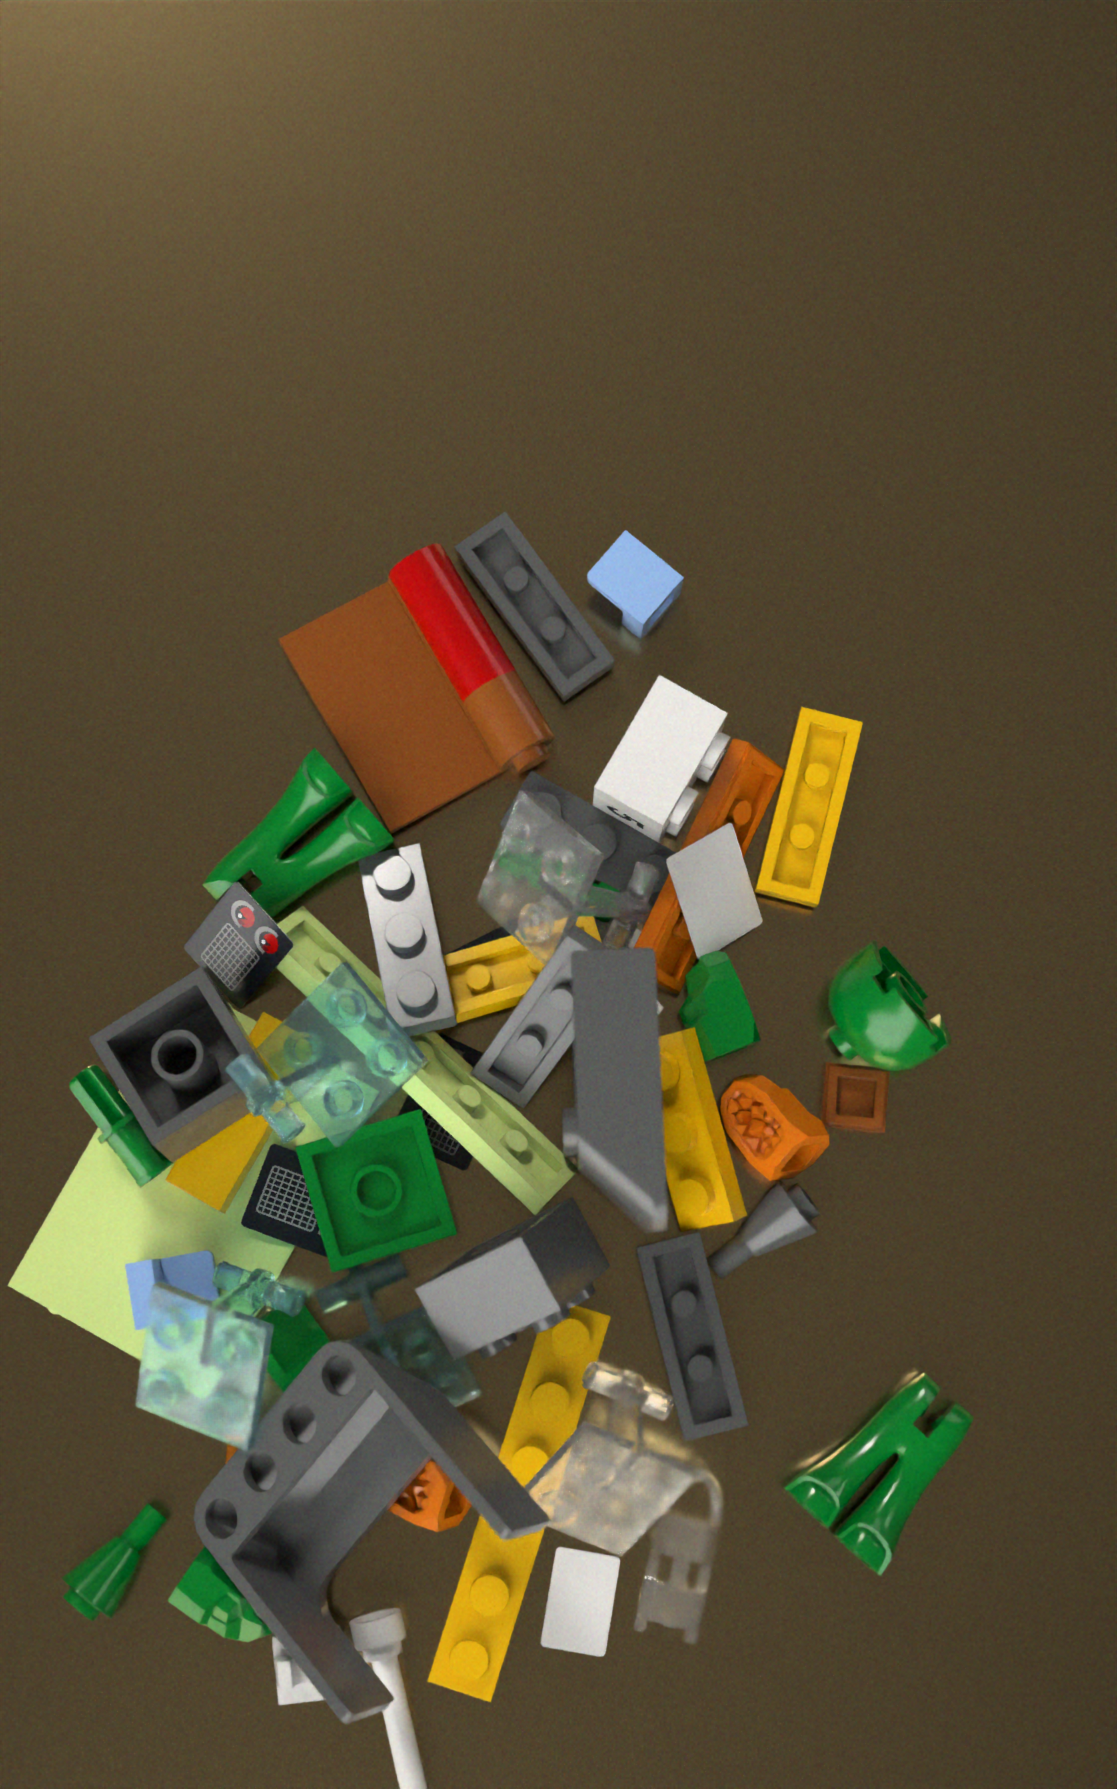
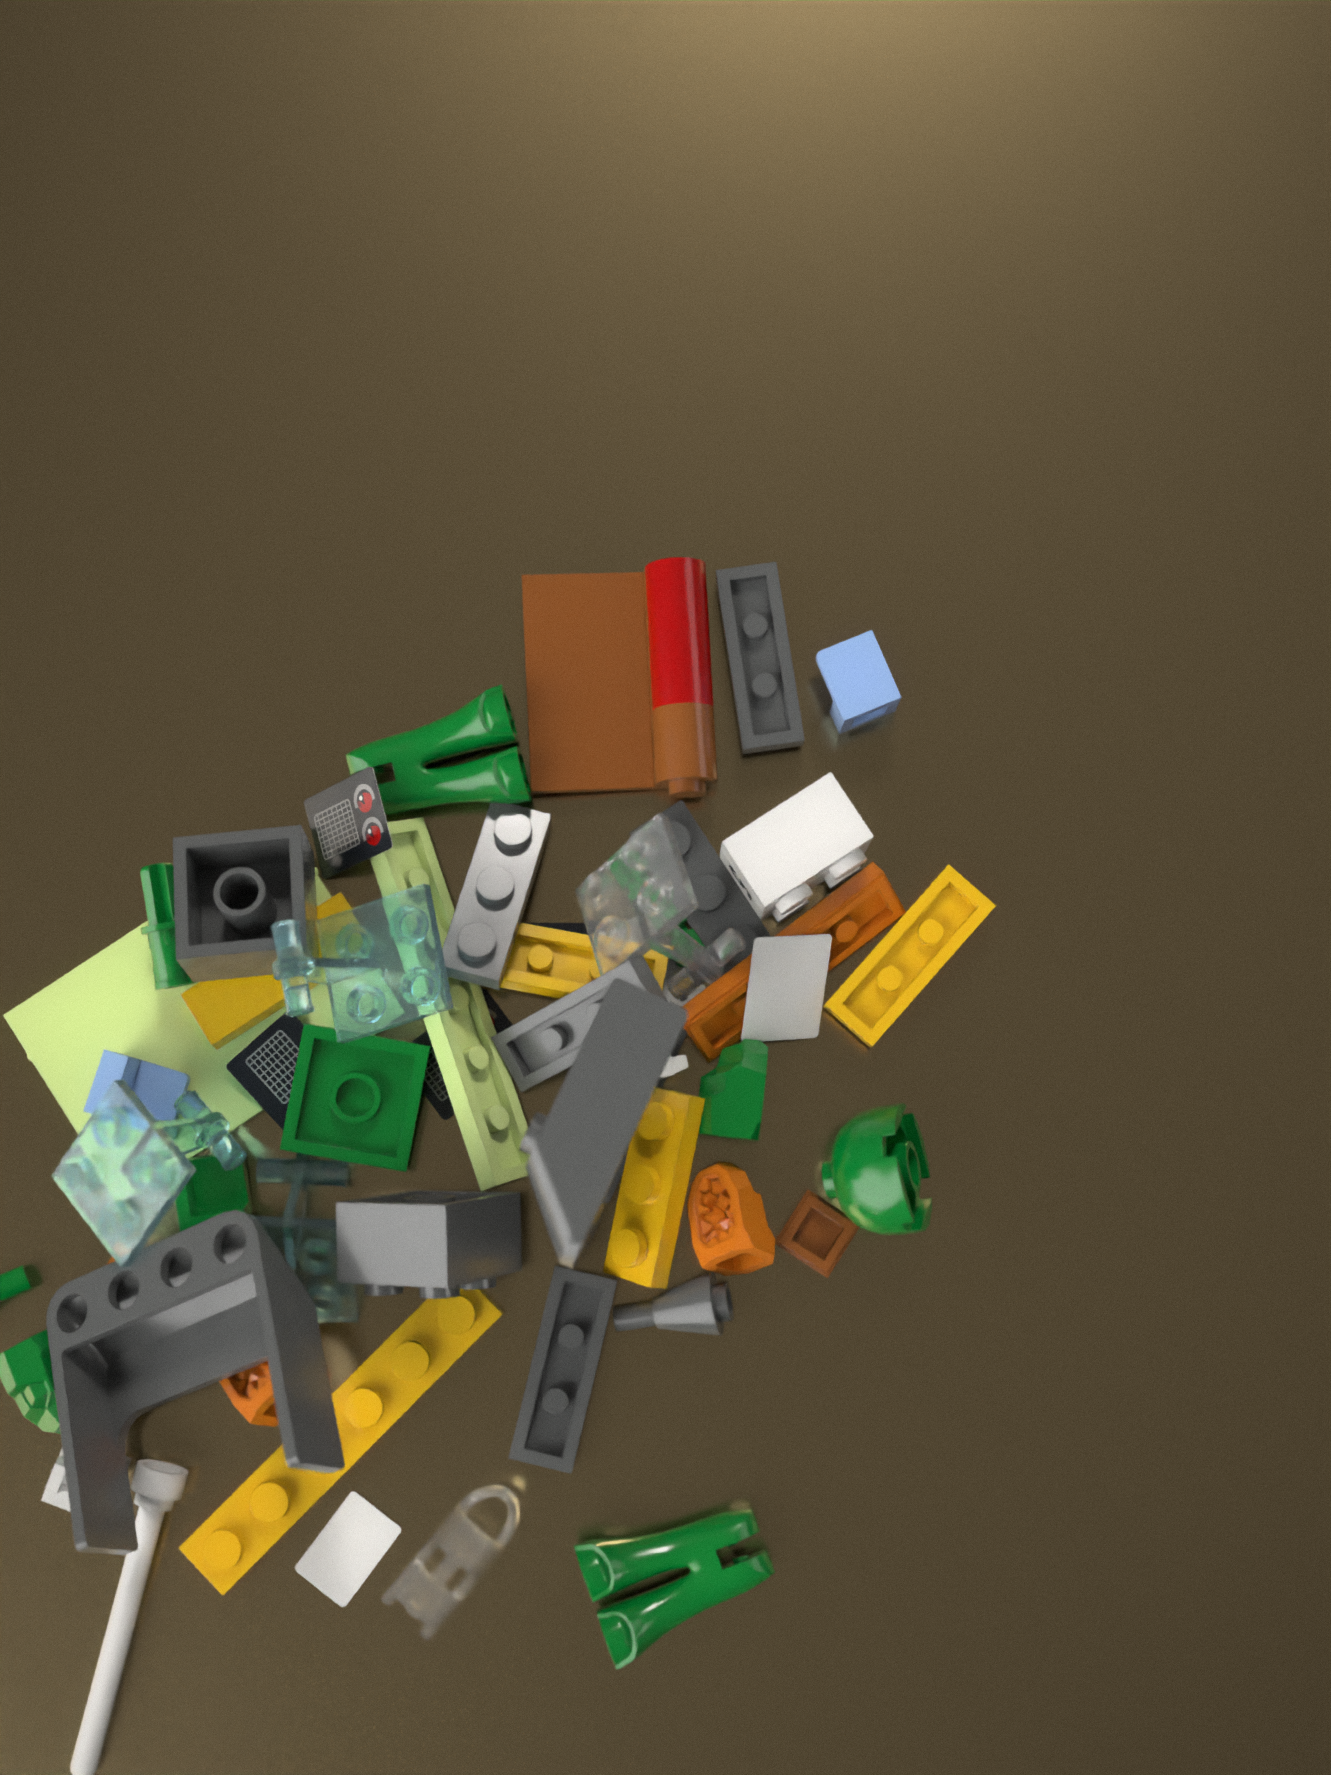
camera: 30 degrees right, 0 degrees up
clear plate [524,1361,697,1556] -> none

